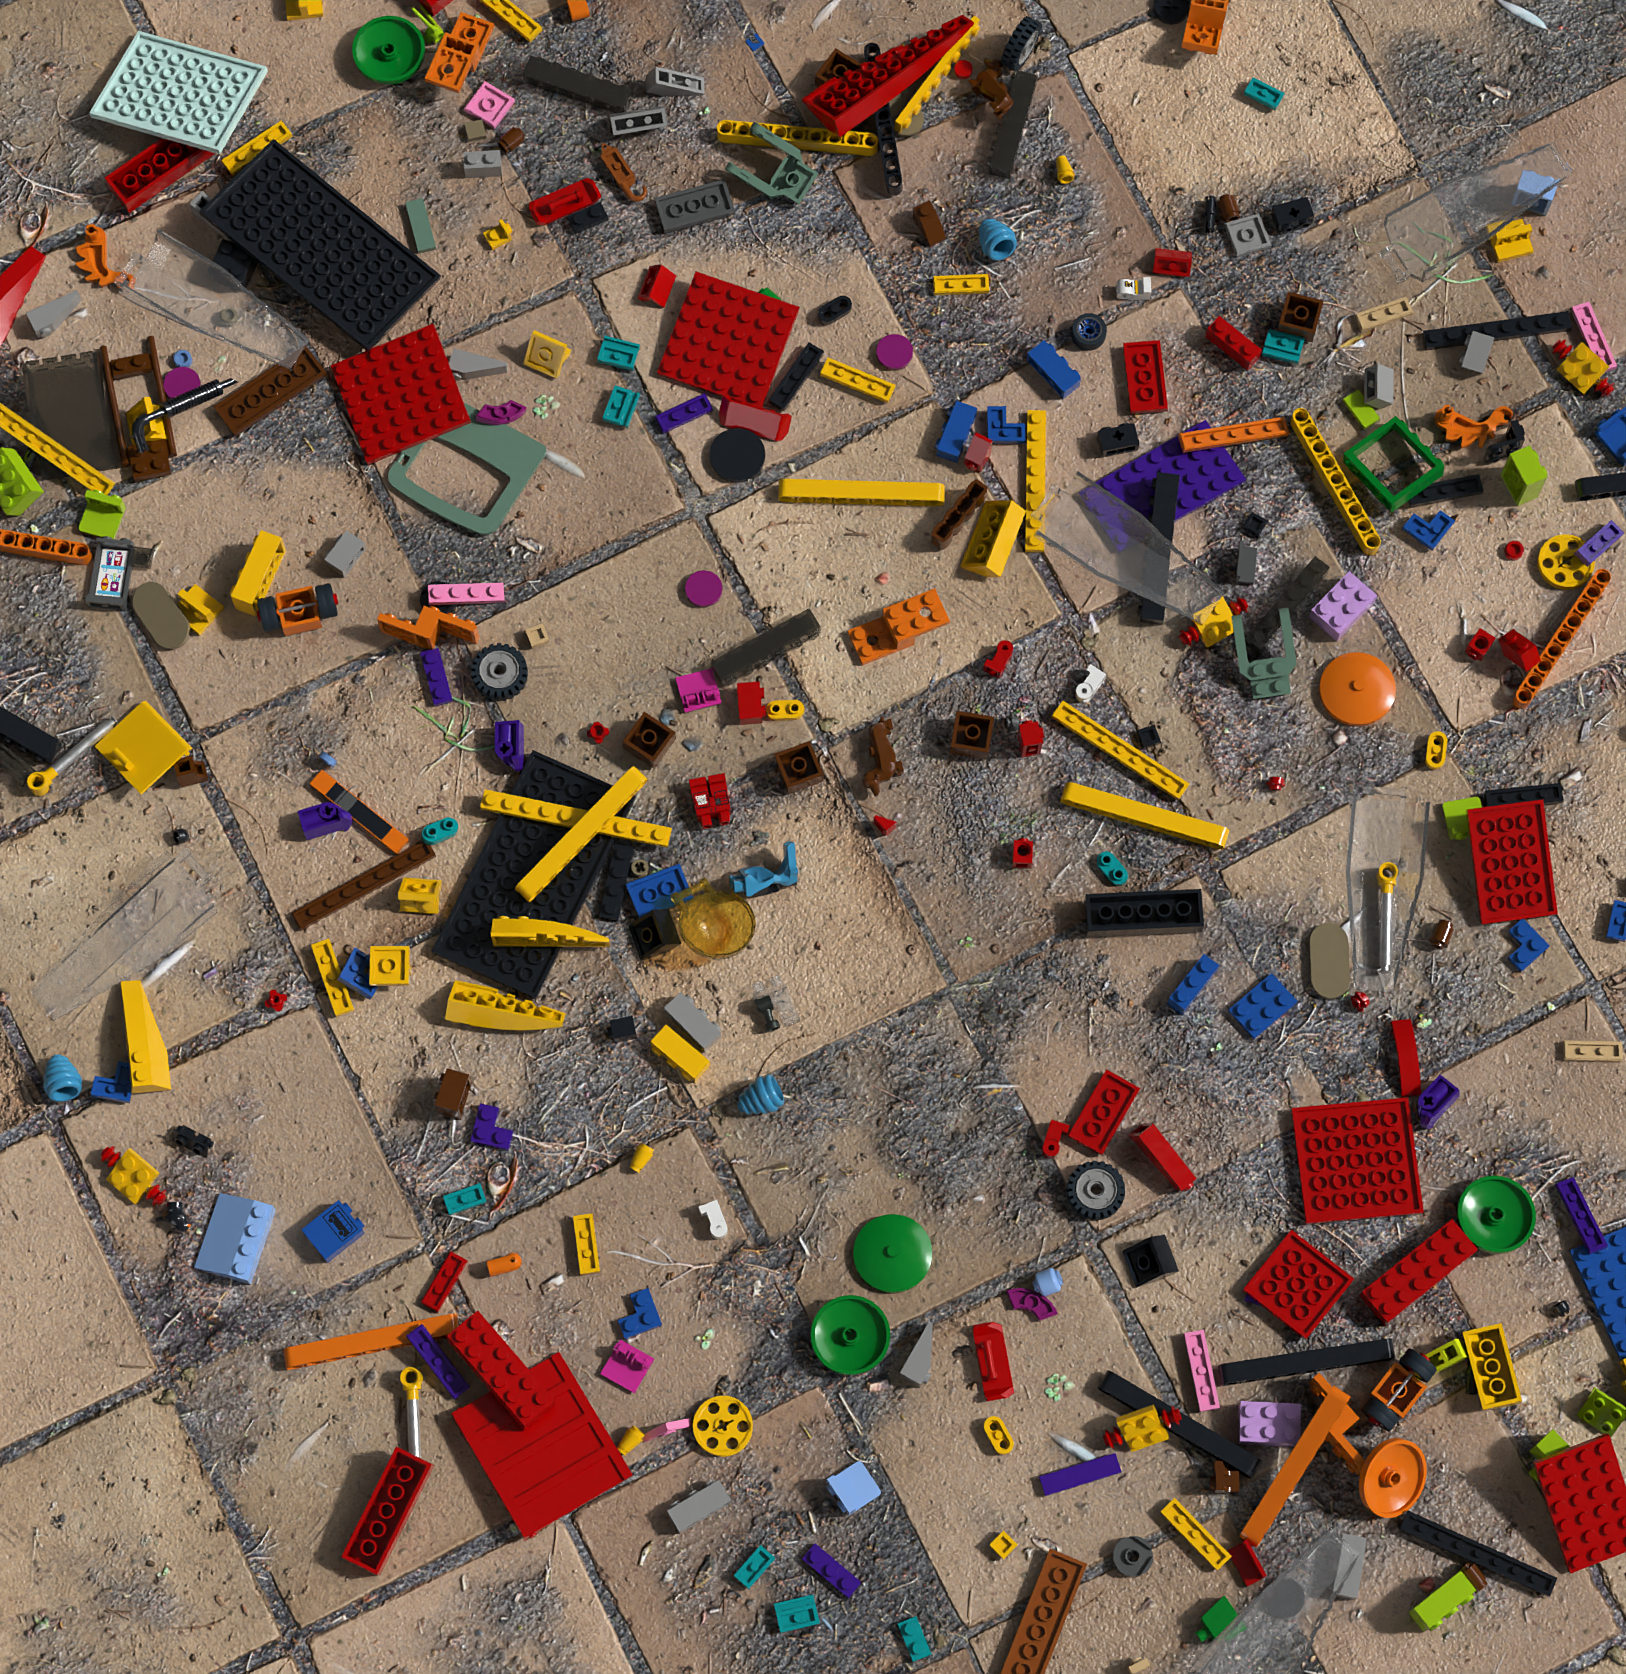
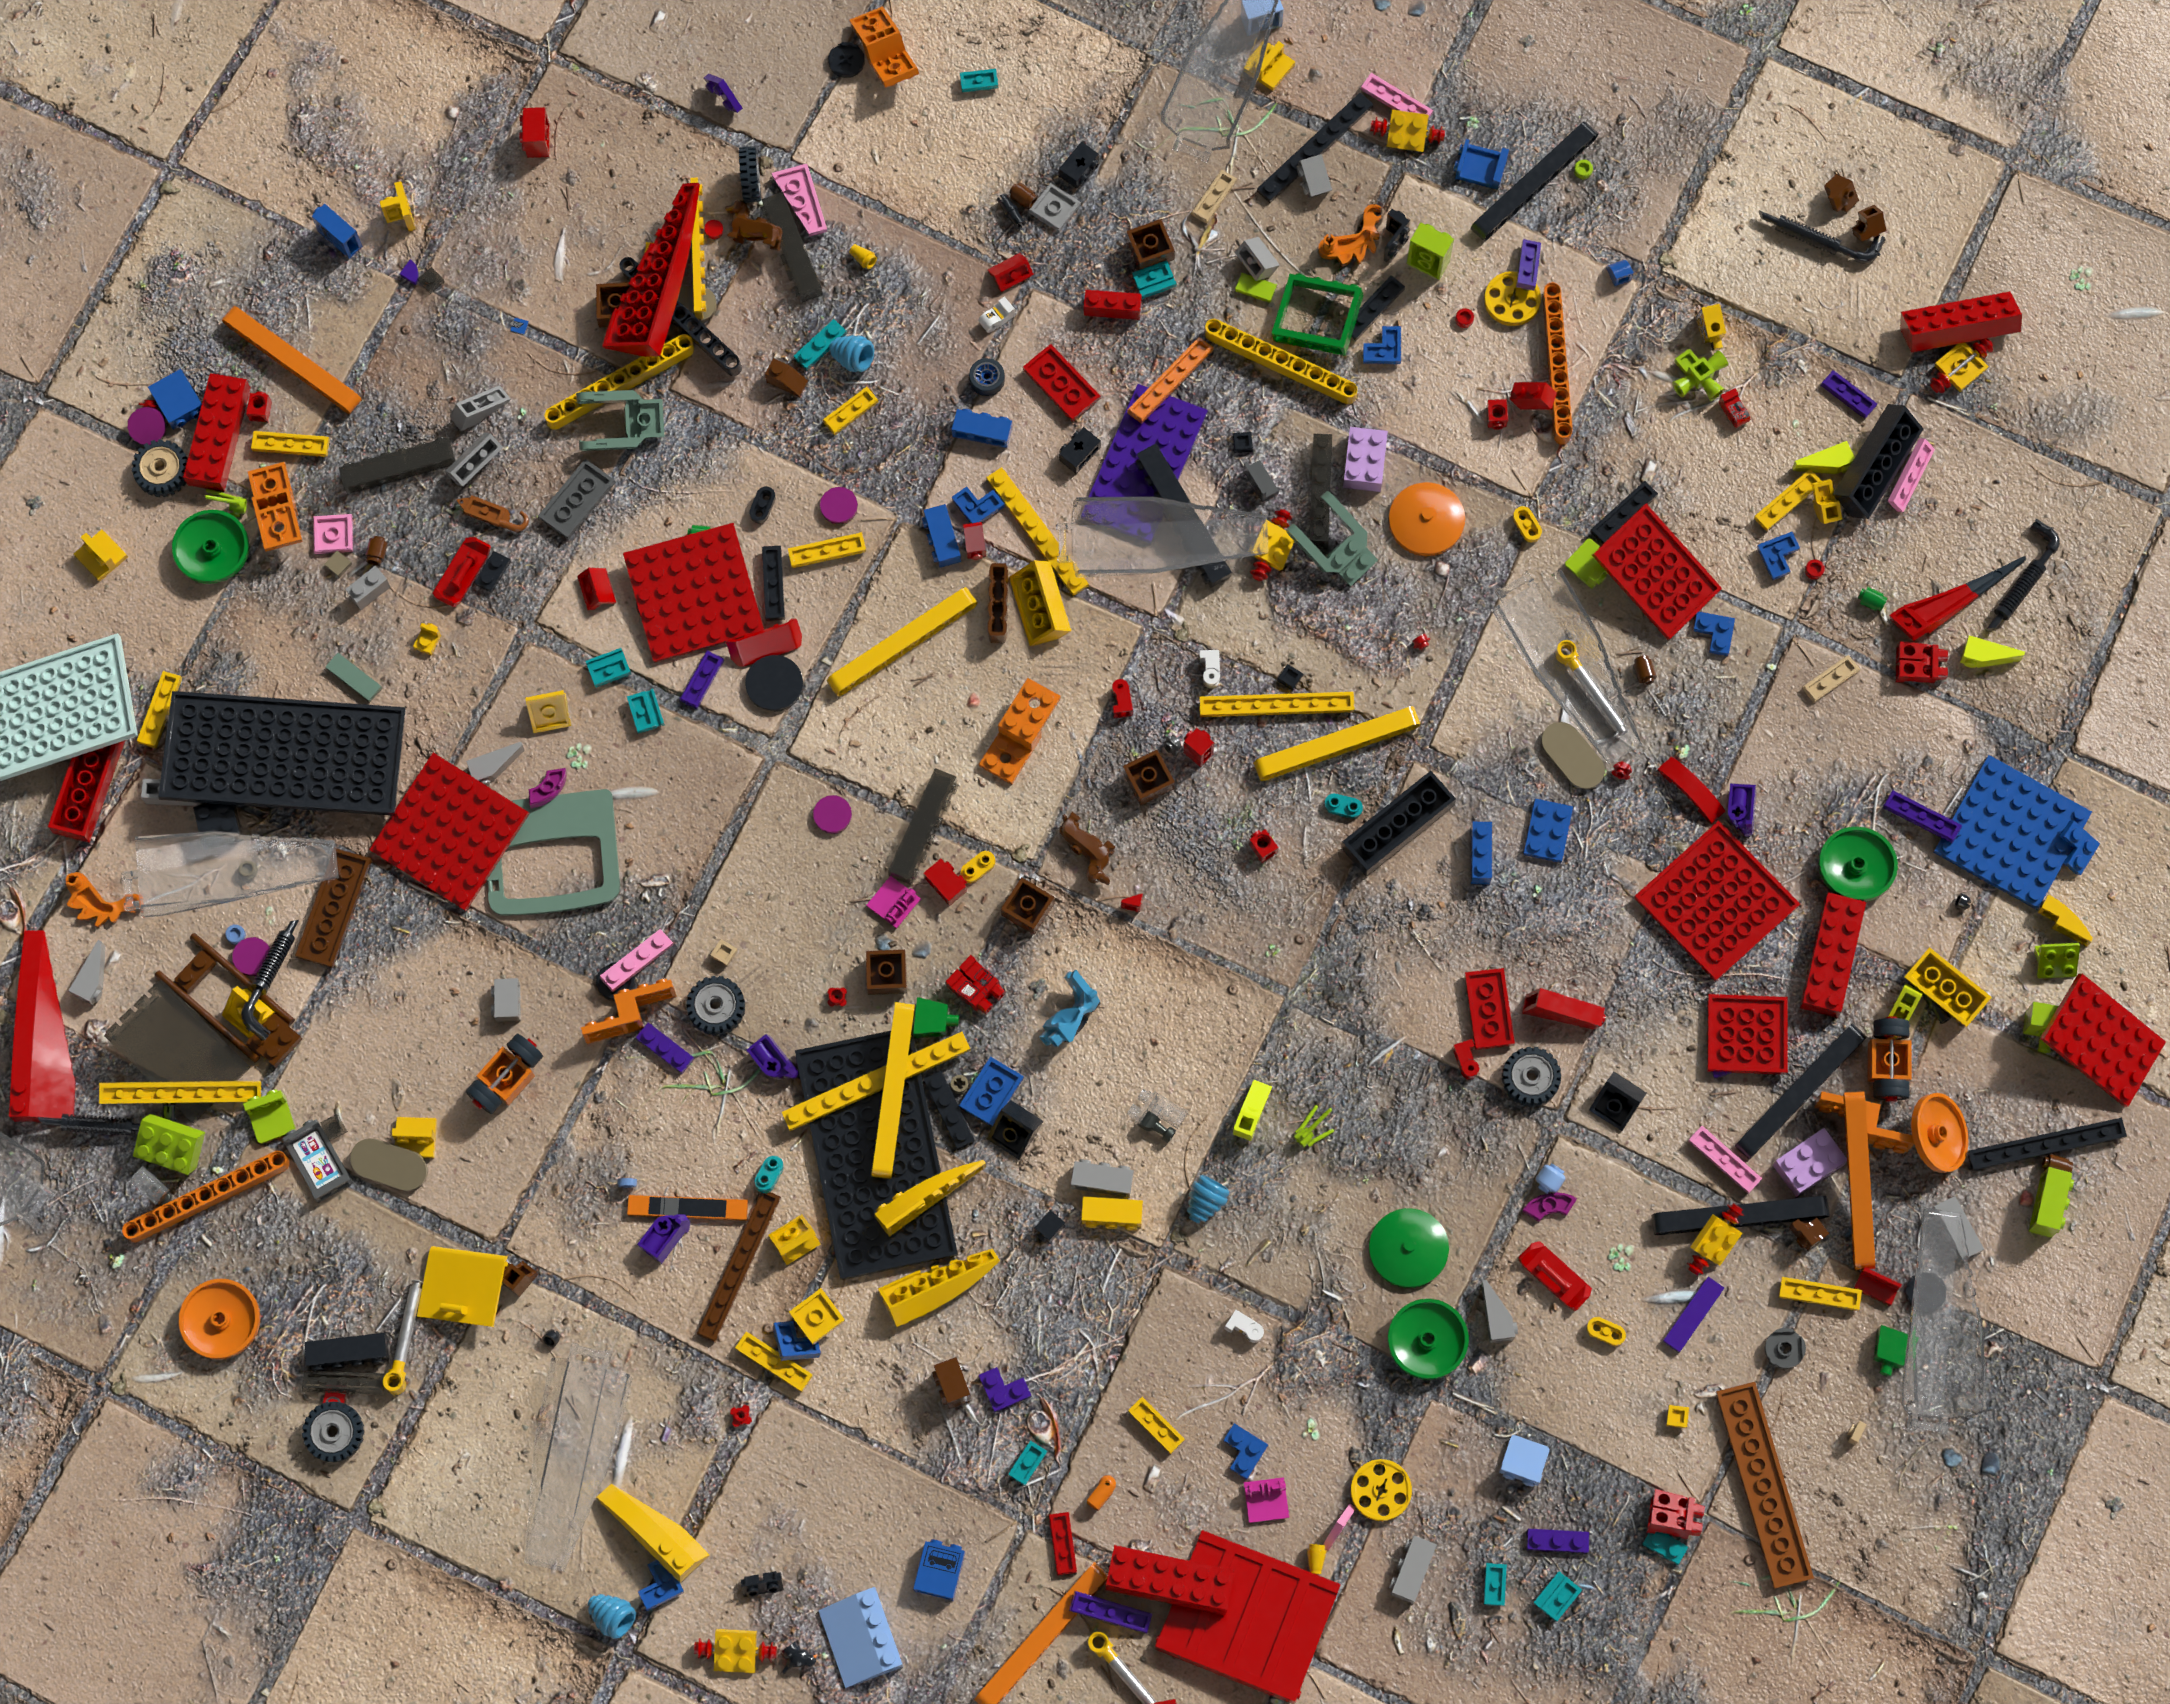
camera: 35 degrees left, 0 degrees up
yellow brick [230,530,286,617] -> none
yellow cone [629,1142,654,1173] -> none
clear yellow windscreen [671,877,756,961] -> none
none -> bright pink wing [771,164,827,237]
none -> teal plate [793,319,847,371]
none -> green torso [913,997,959,1038]
none -> neon yellow slope [1233,1080,1272,1141]
none -> lime plant [1293,1105,1334,1148]
none -> red hips [1647,1489,1705,1539]

